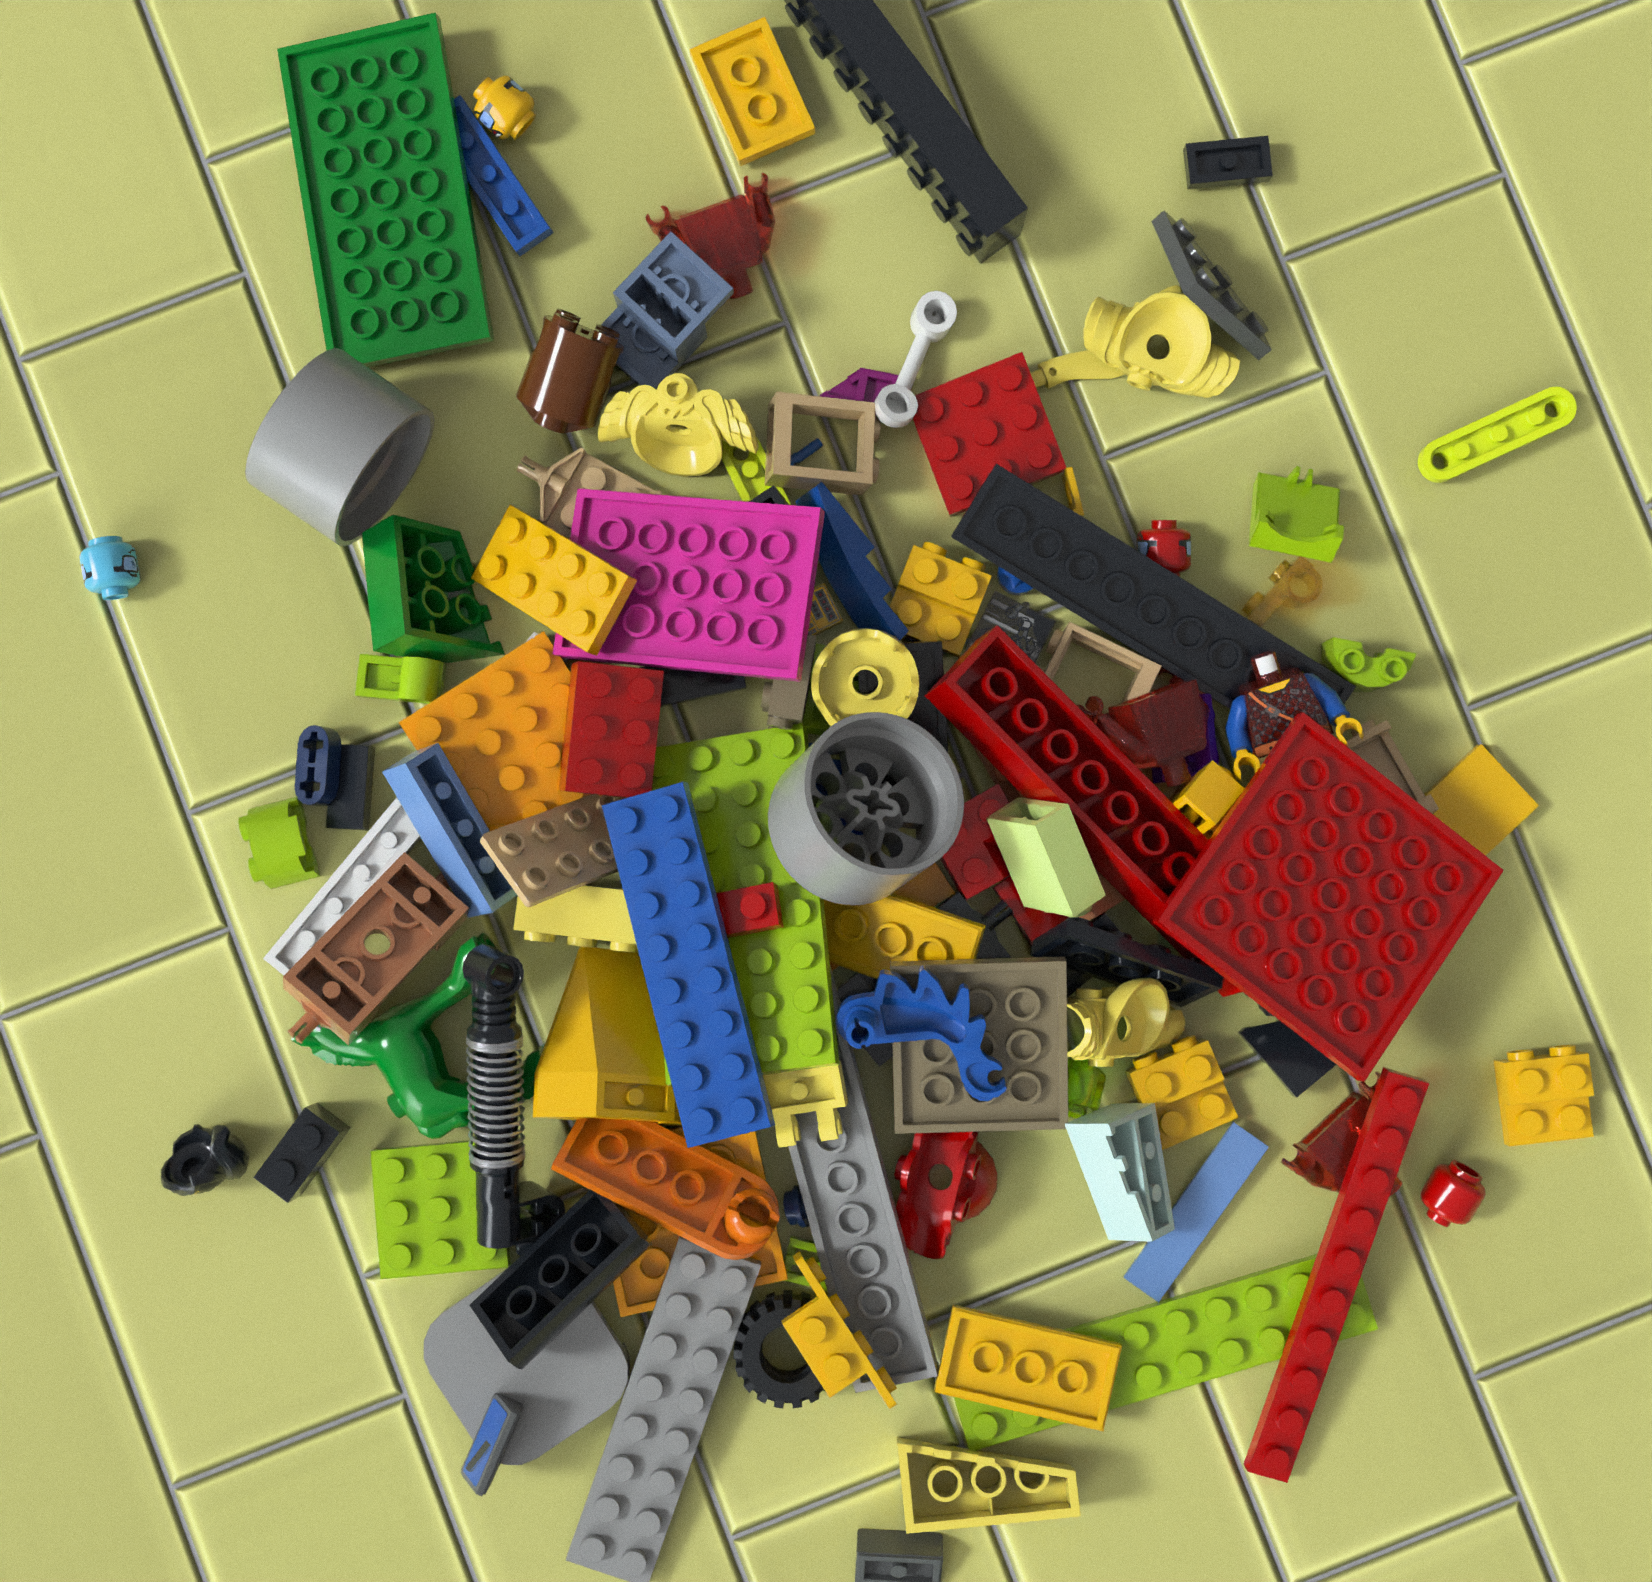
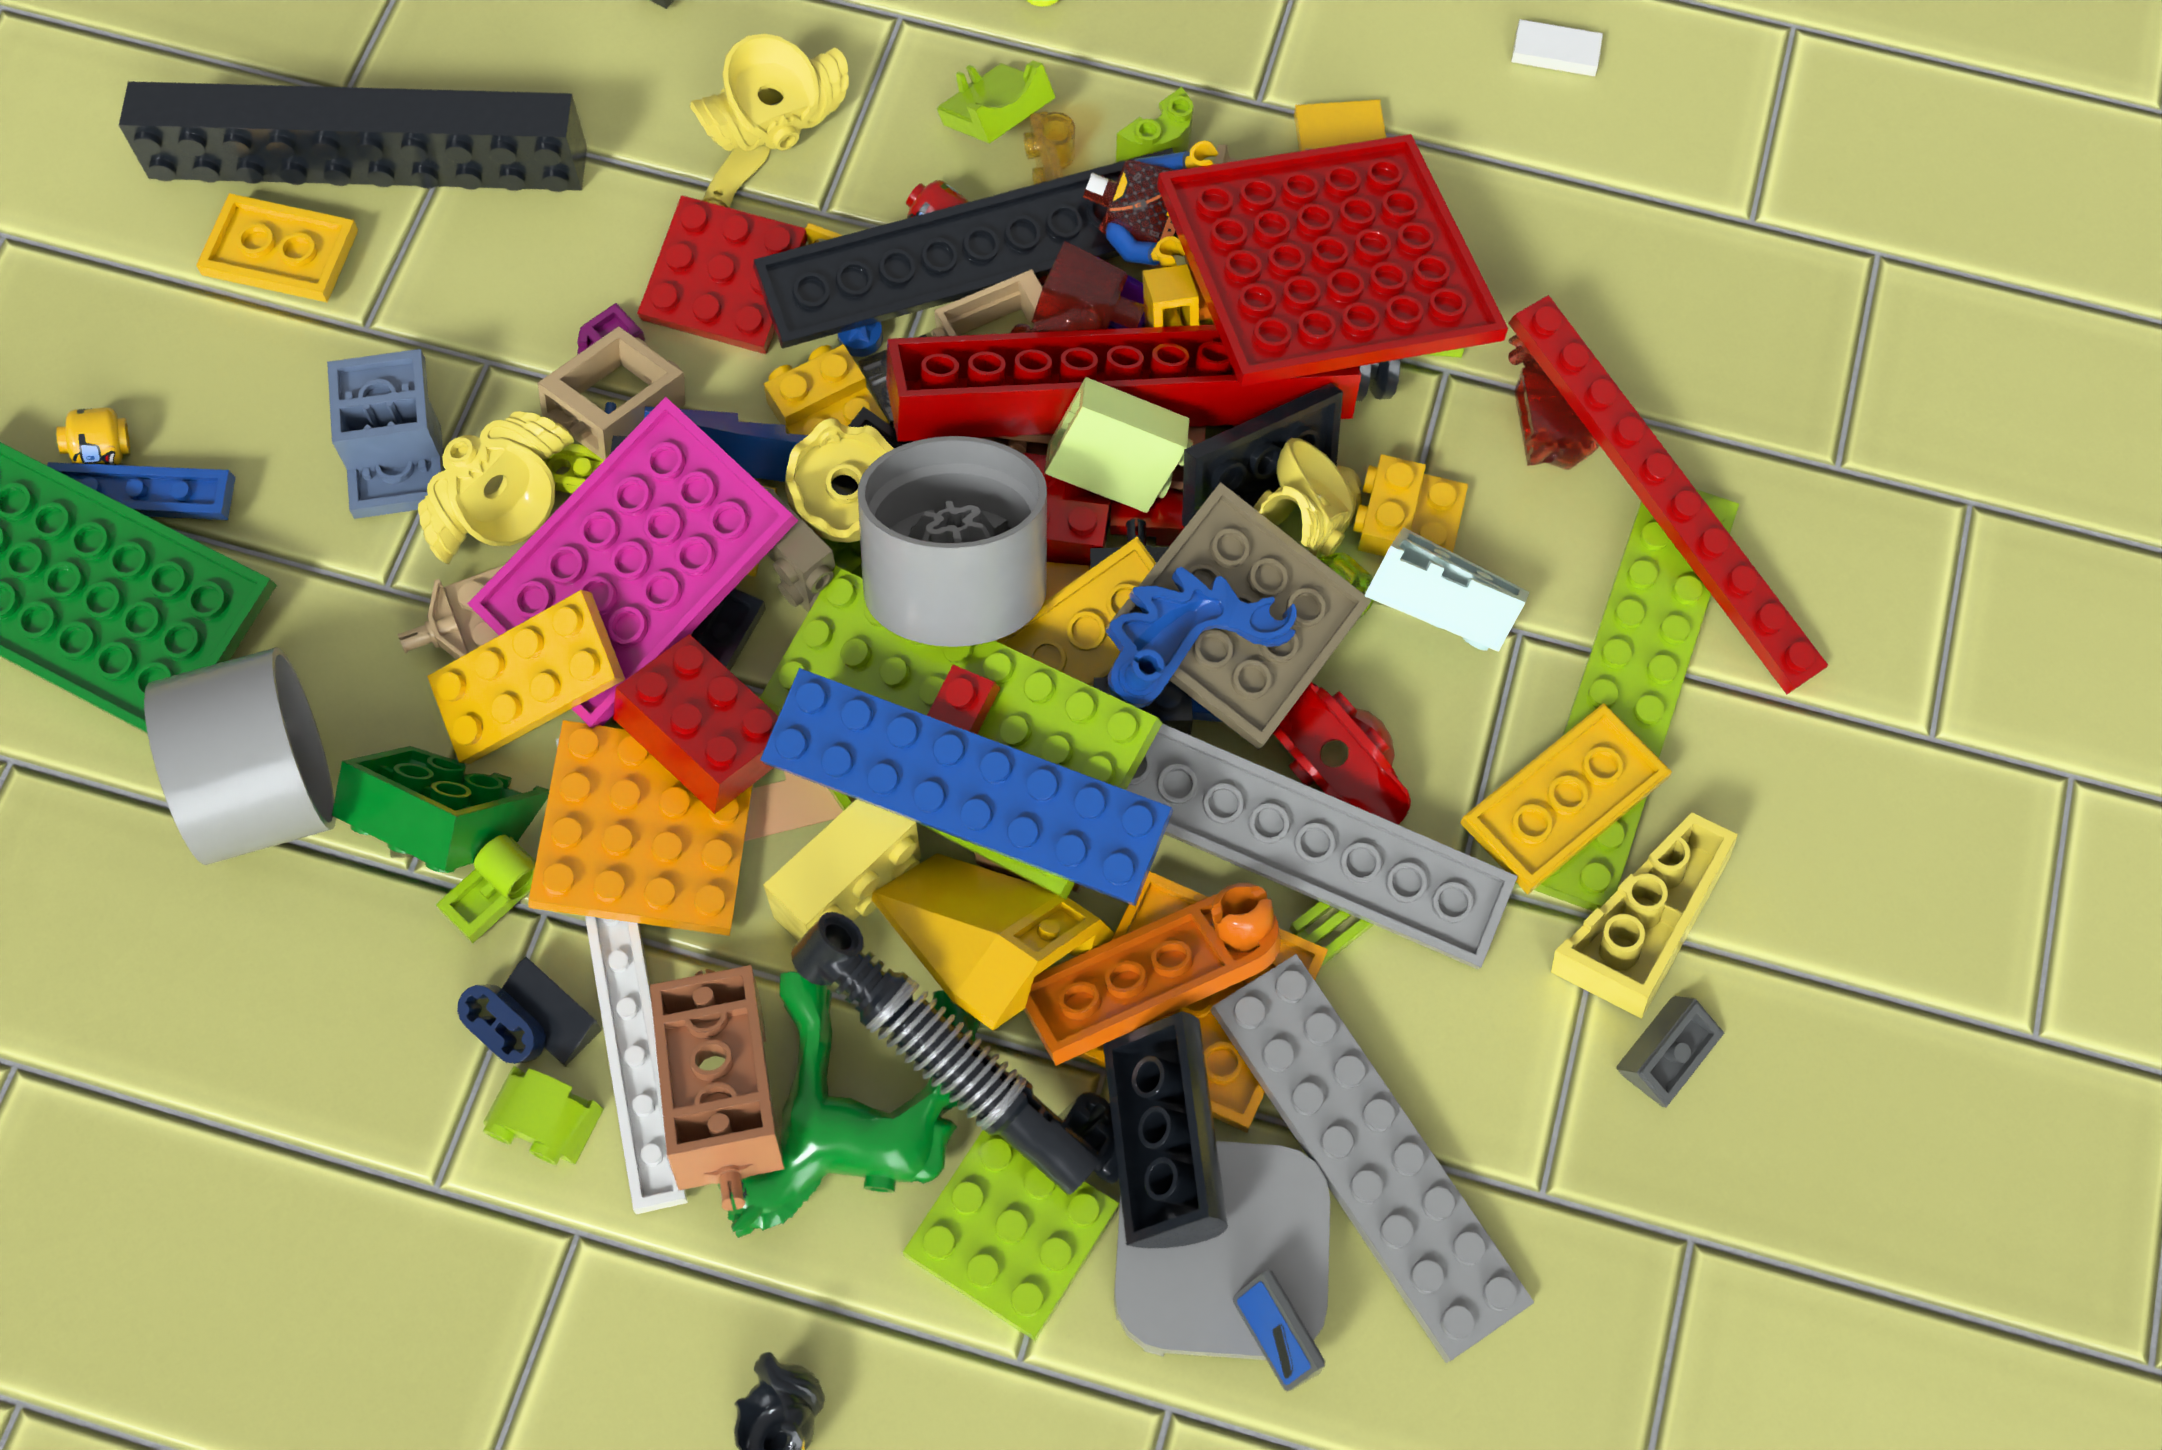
camera: 50 degrees left, 20 degrees down
medium azure head [79,536,141,600] -> none
black brick [253,1103,351,1203] -> none
medium blue brick [382,743,517,918] -> none
tan bracket [480,794,621,907] -> none
reddish brown cylinder [516,309,625,434] -> none
clear red torso [645,173,776,300] -> none
black tyre [734,1290,826,1409] -> none
light yellow plate [763,1060,848,1148] -> none
yellow bracket [781,1251,897,1409] -> none
dark blue plate [783,1185,810,1228] -> none
white piece [874,291,957,428] -> none
medium blue piece [1123,1122,1269,1302] -> none
dark grey plate [1151,210,1272,360] -> none
black slope [1238,1020,1337,1098] -> none
red head [1420,1160,1486,1227] -> none
yellow plate [1494,1045,1594,1146] -> none

